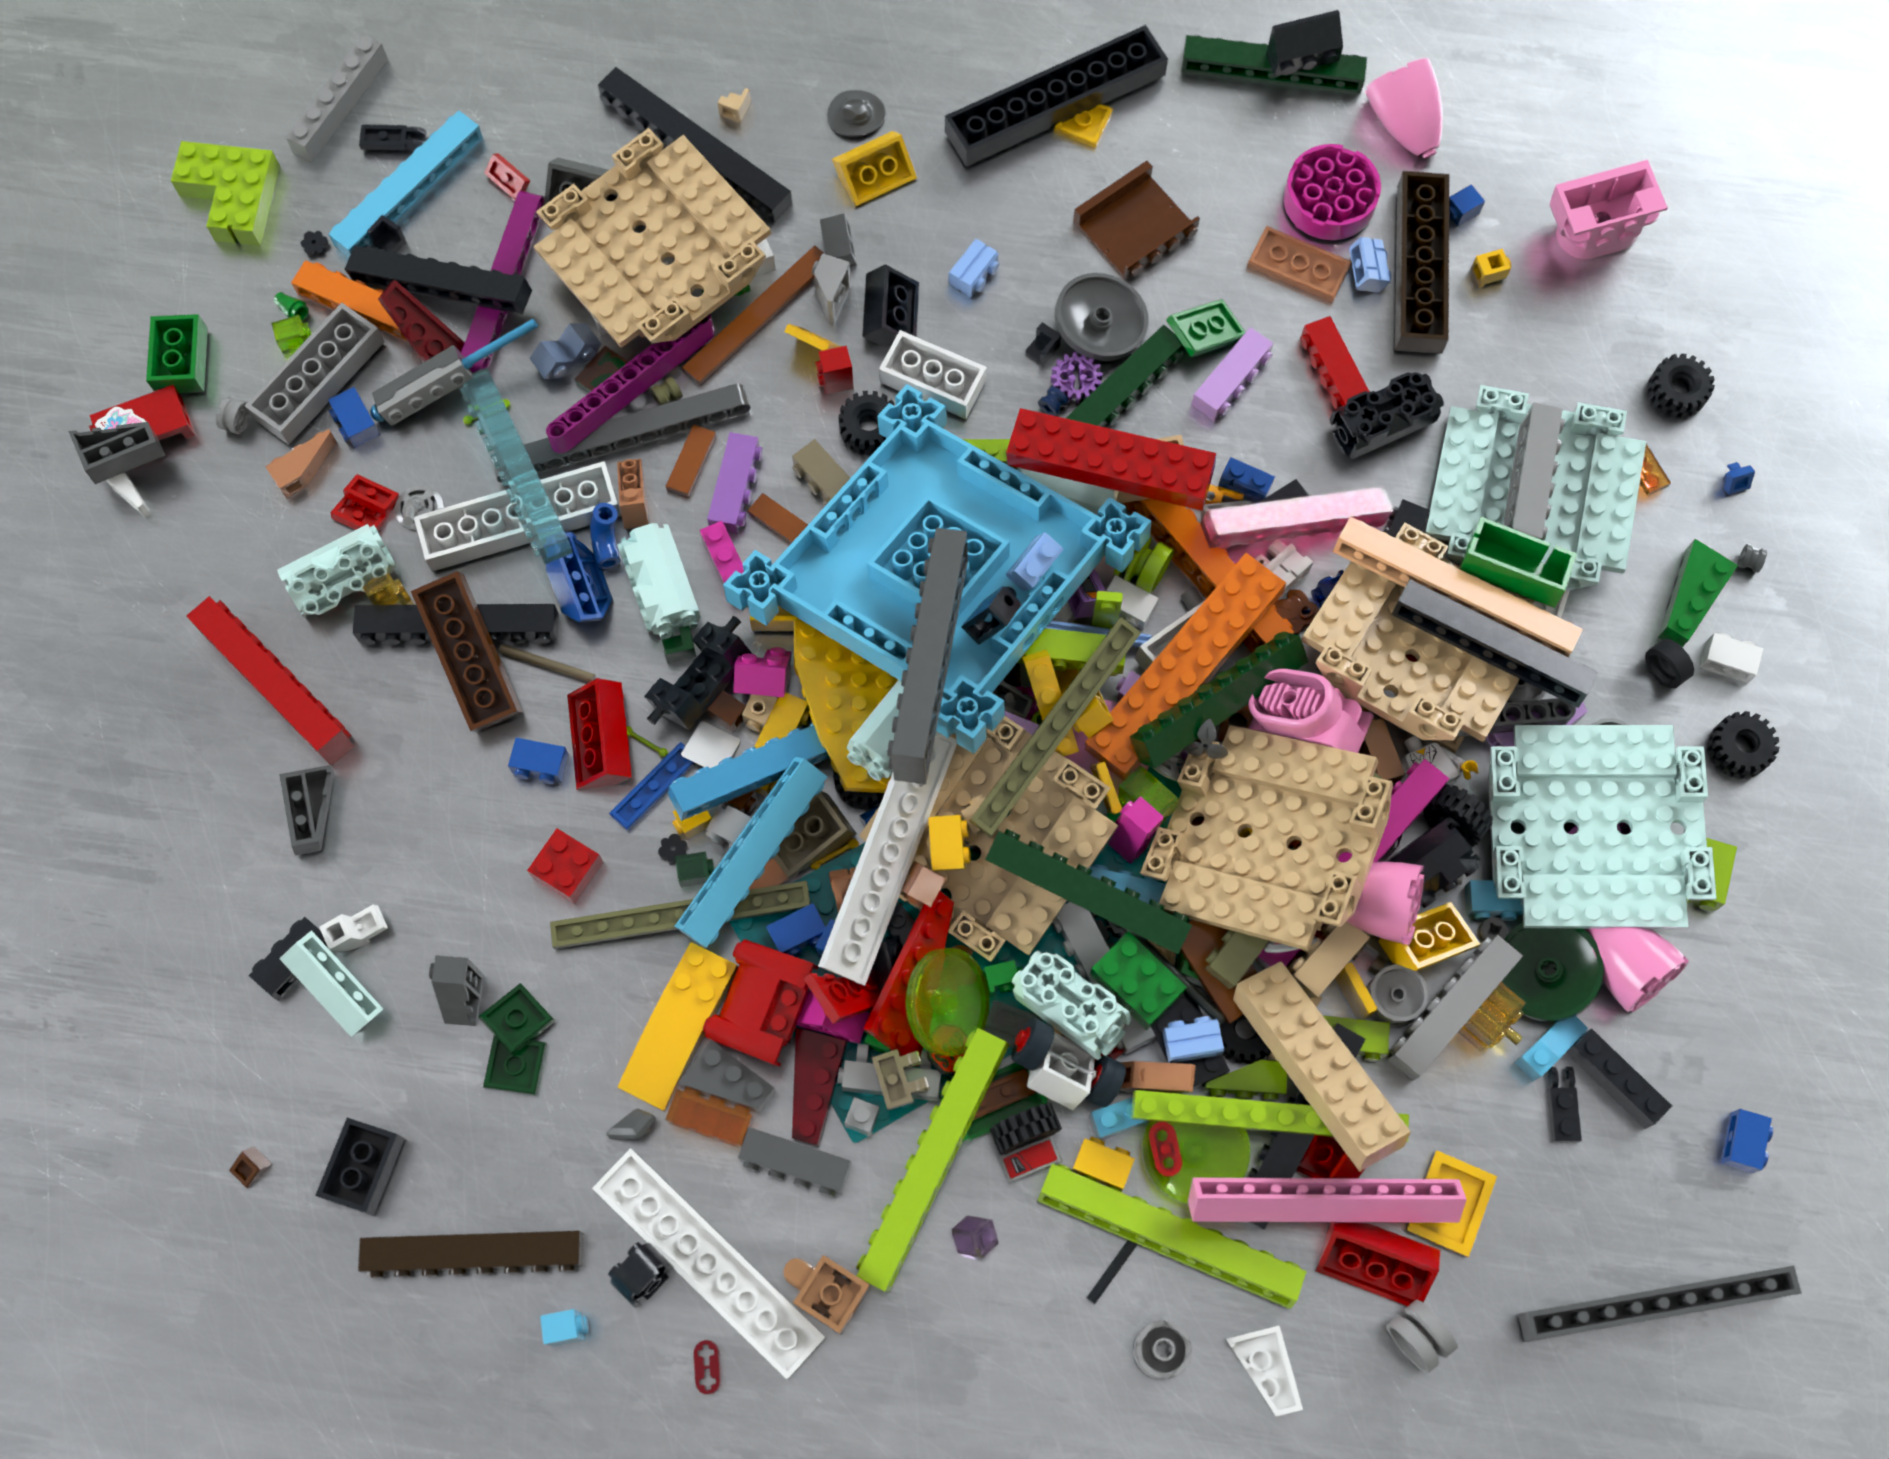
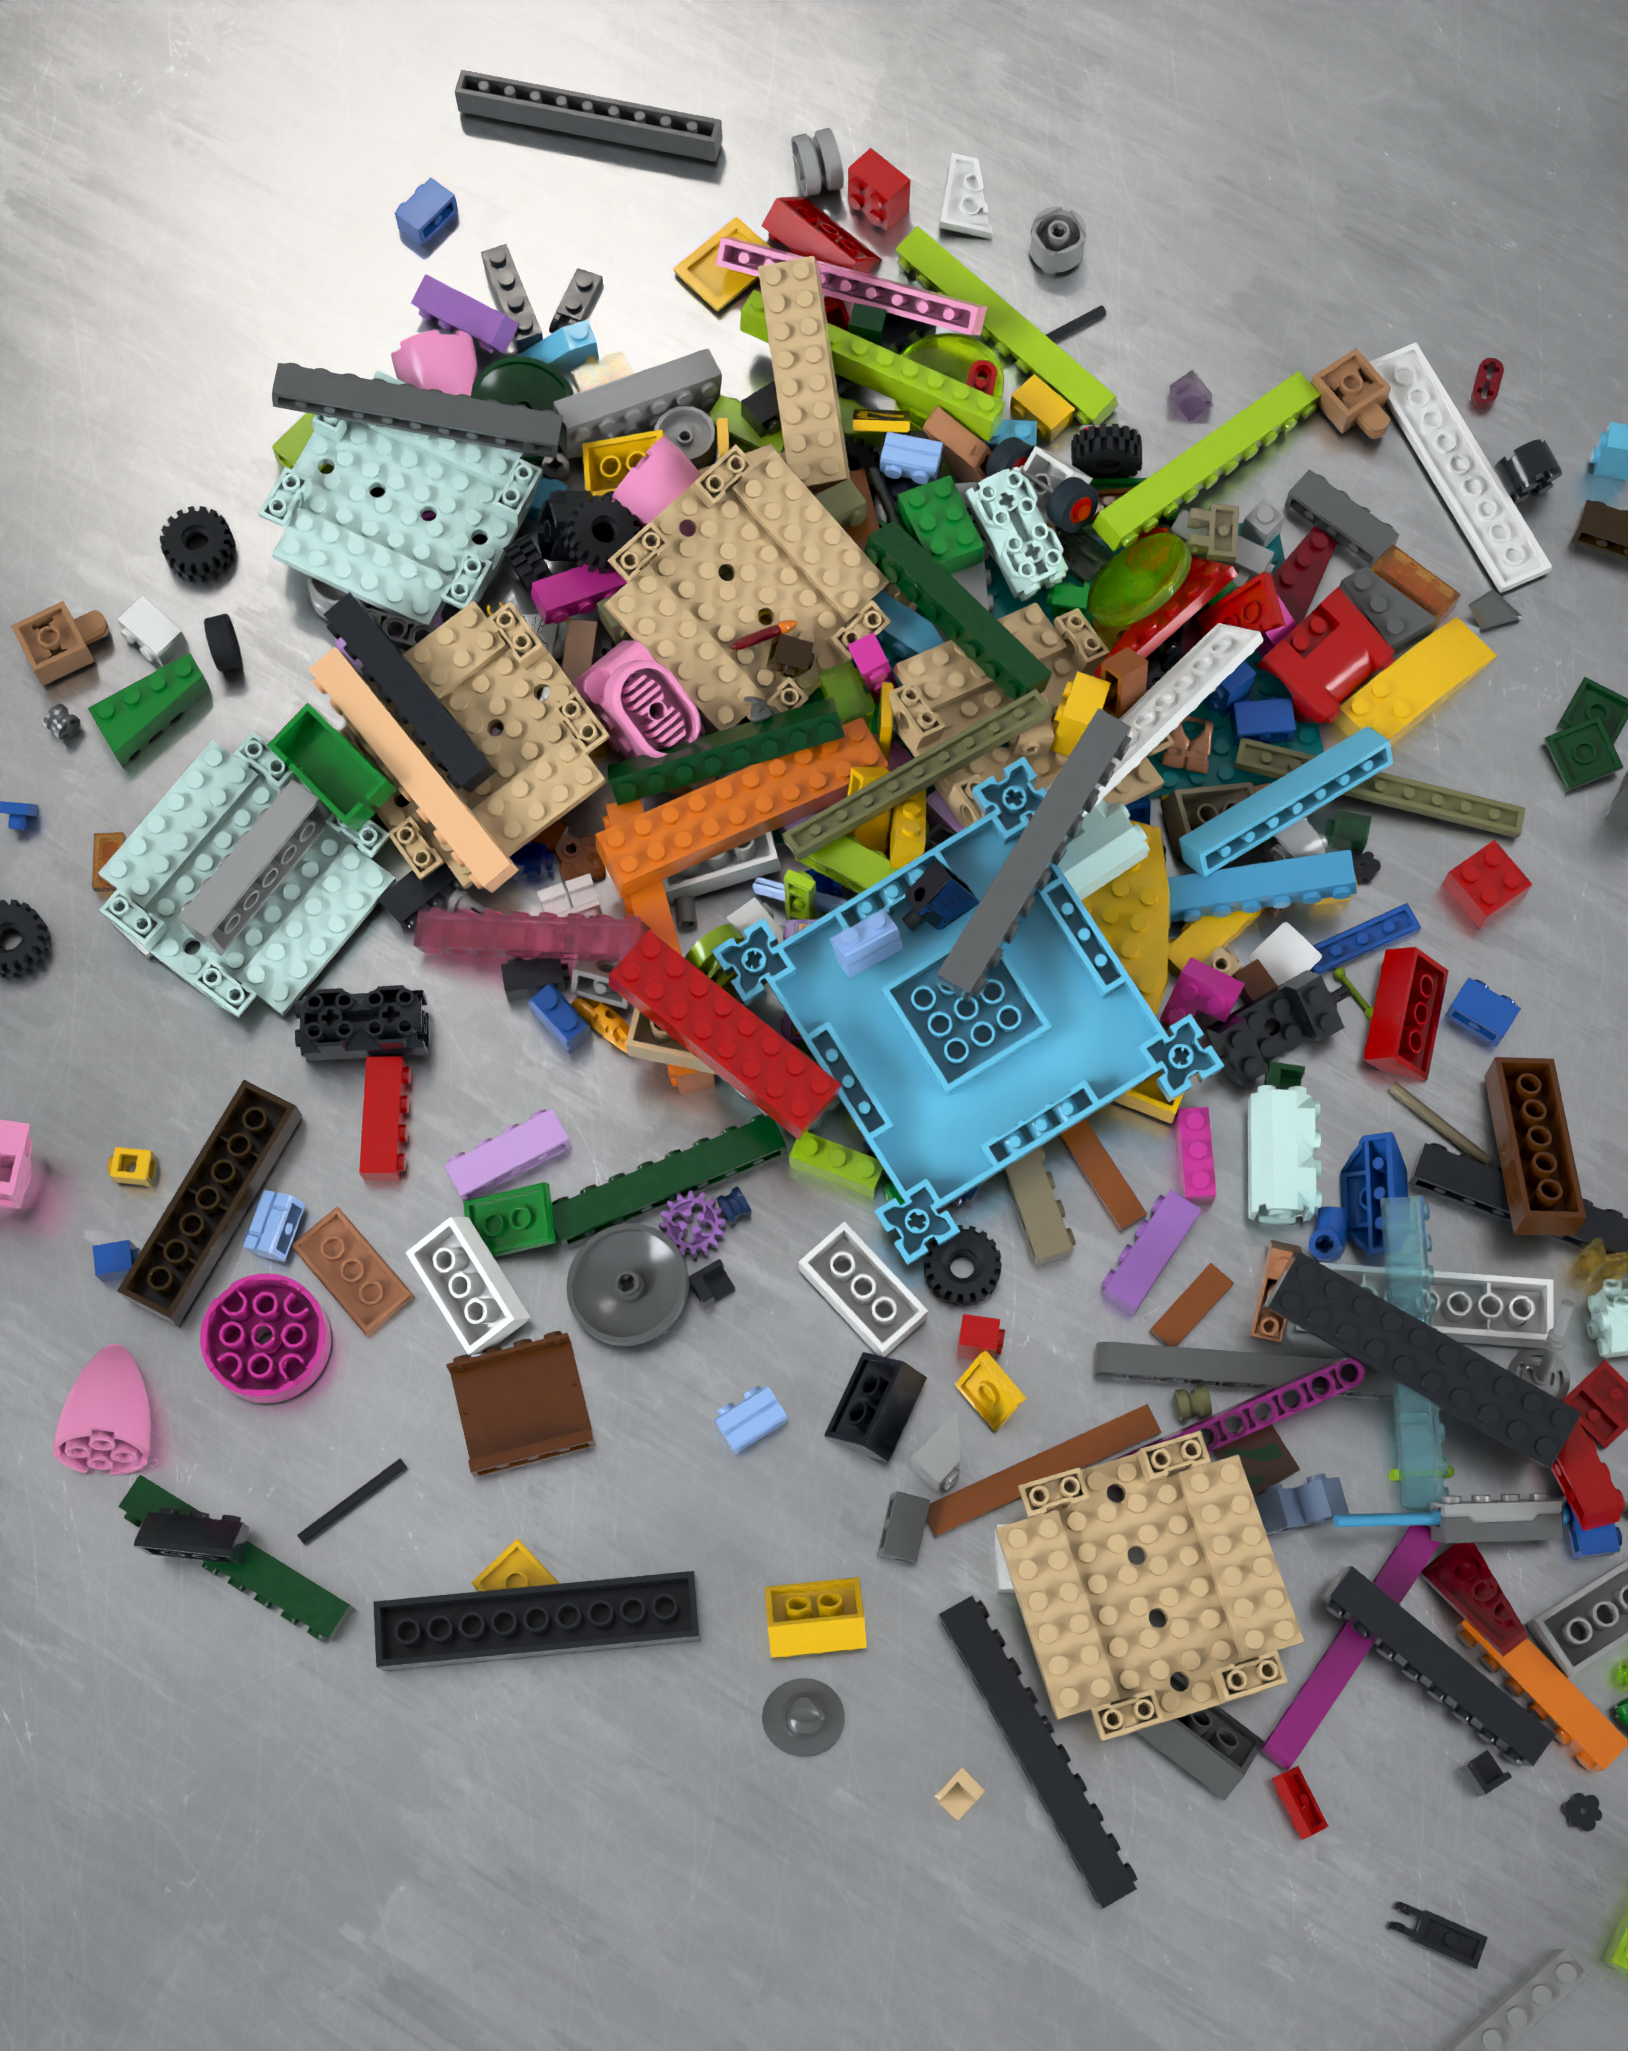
camera: 155 degrees left, 0 degrees up
medium azure brick [328,110,483,258] -> none
none -> medium nougat brick [11,601,109,686]
none -> dark grey brick [272,362,563,459]
none -> black bar [297,1458,407,1545]
none -> white brick [406,1217,531,1355]
none -> medium lavender brick [410,274,519,354]
none -> black tyre [563,495,640,574]
none -> dark red piece [732,620,797,650]
none -> dark brown brick [766,633,815,678]
none -> red brick [848,148,910,231]
none -> dark green panel [848,303,887,346]
none -> yellow tile [853,409,910,432]
none -> black brick [1263,1251,1582,1469]
none -> red brick [1551,1400,1625,1531]

